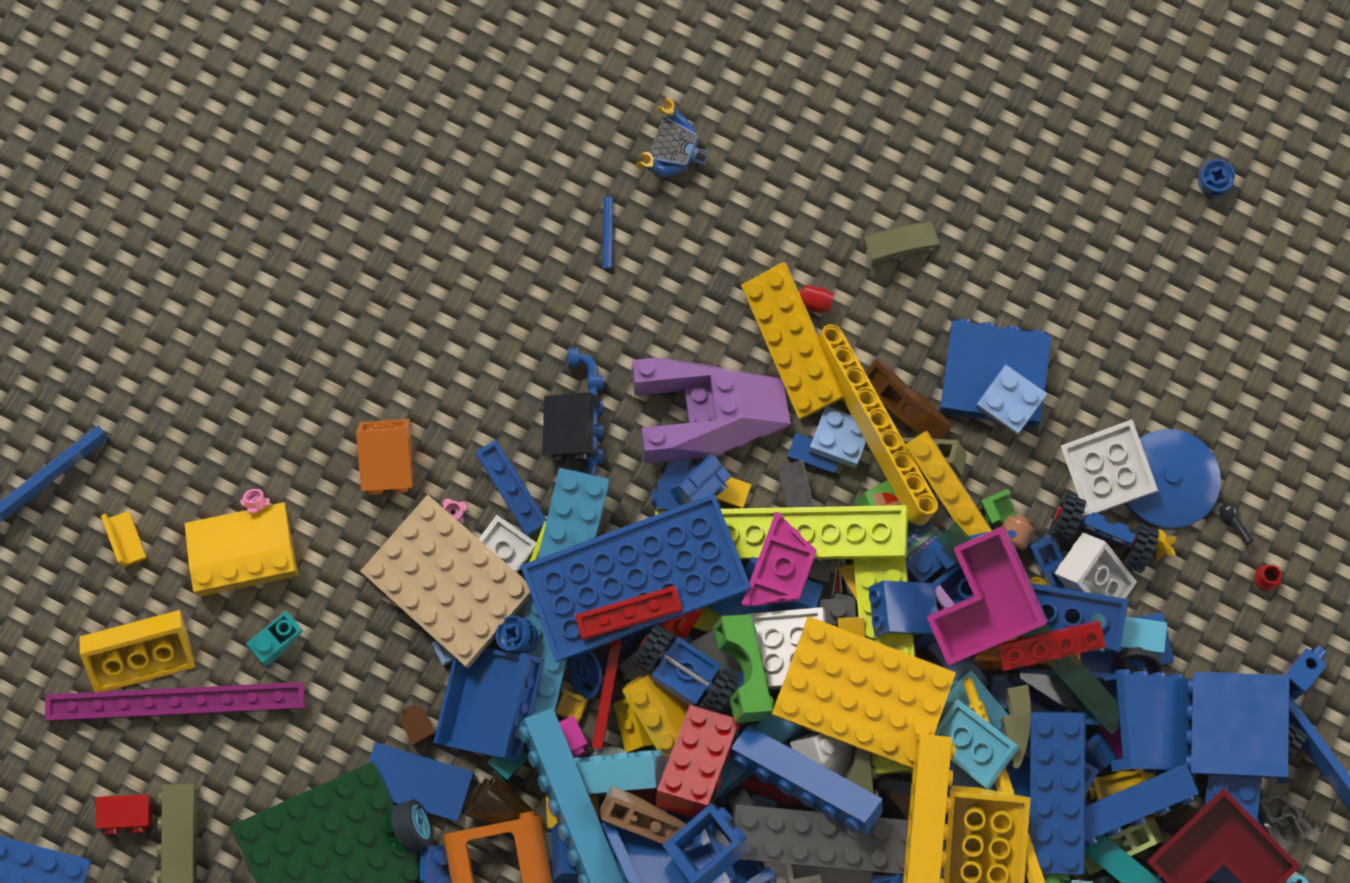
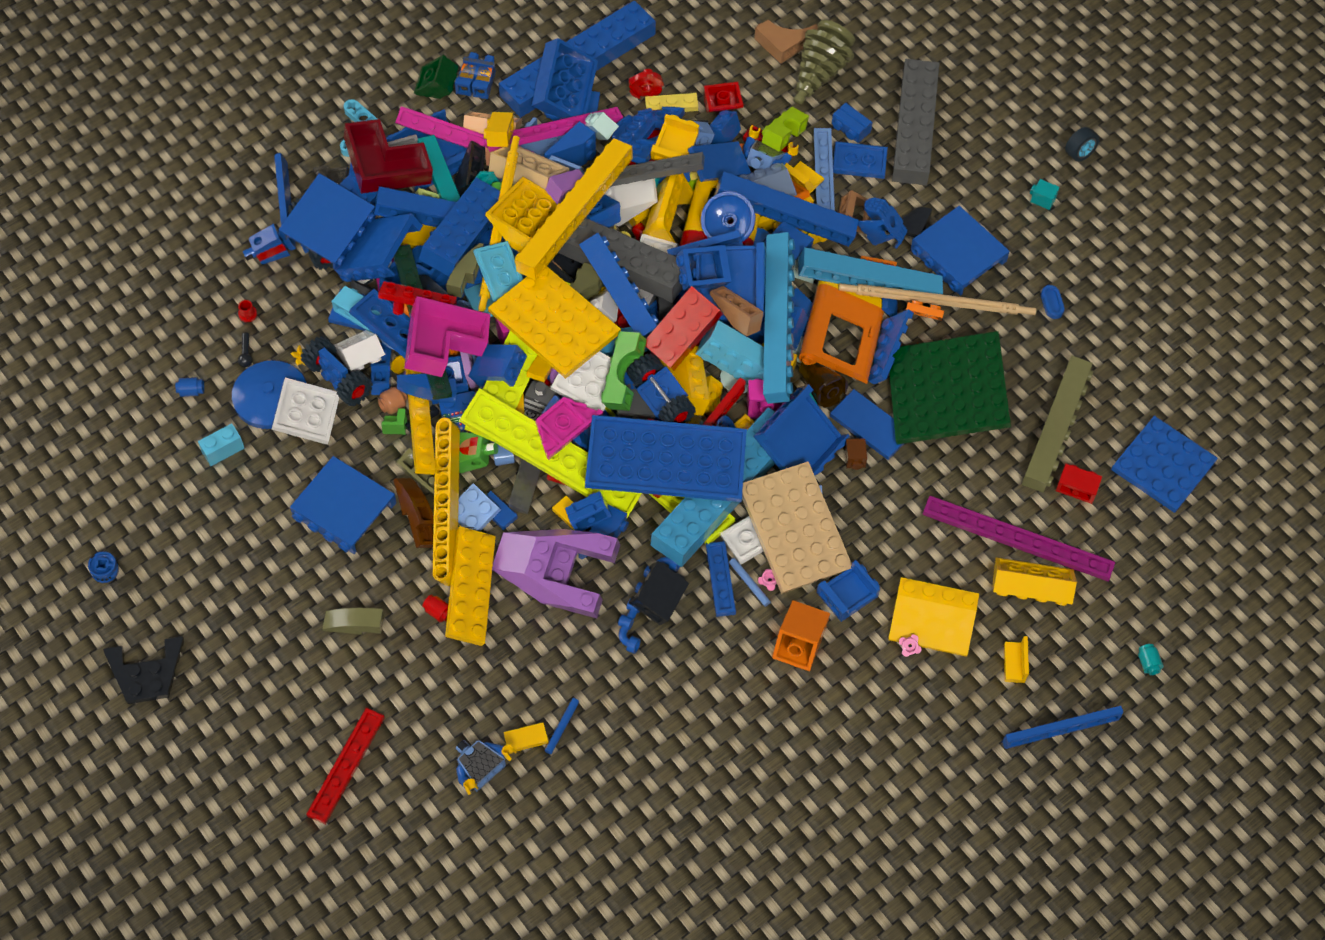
camera: 155 degrees left, 15 degrees down
teal slope [246,611,303,668] -> none
black wheel [391,799,433,852] -> none
blue wheel [496,615,537,654] -> none
red tile [575,586,683,641] -> none
light blue plate [976,365,1047,435] -> none
none -> black wing [103,636,184,704]
none -> blue brick [175,377,204,397]
none -> medium azure brick [198,423,245,466]
none -> red tile [306,708,385,825]
none -> yellow tile [503,723,548,751]
none -> medium blue bar [729,558,771,607]
none -> blue panel [817,560,880,622]

